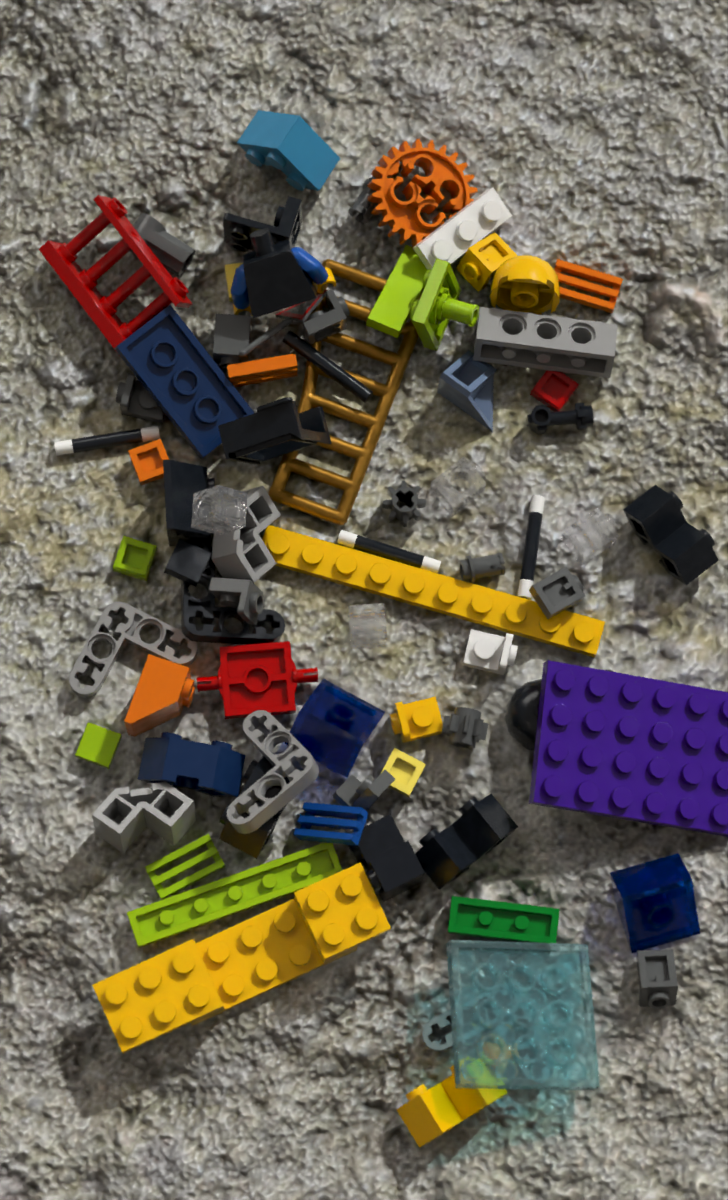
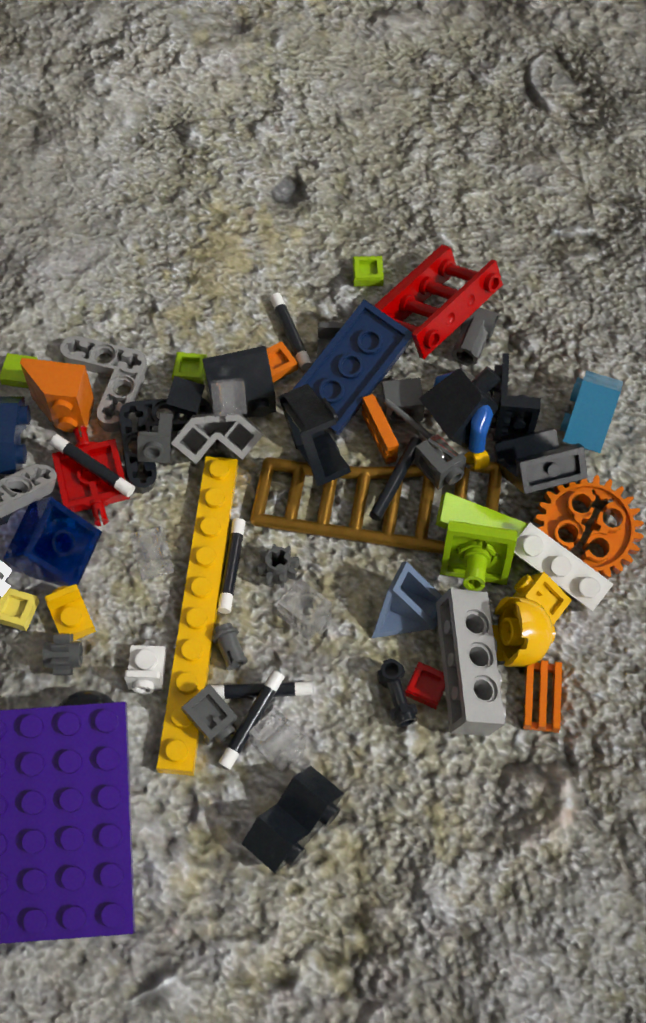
camera: 85 degrees right, 15 degrees down
none -> black bar [50,434,135,497]
none -> black bar [218,670,285,770]
none -> lime tile [353,256,384,287]
none -> black panel [494,428,588,494]

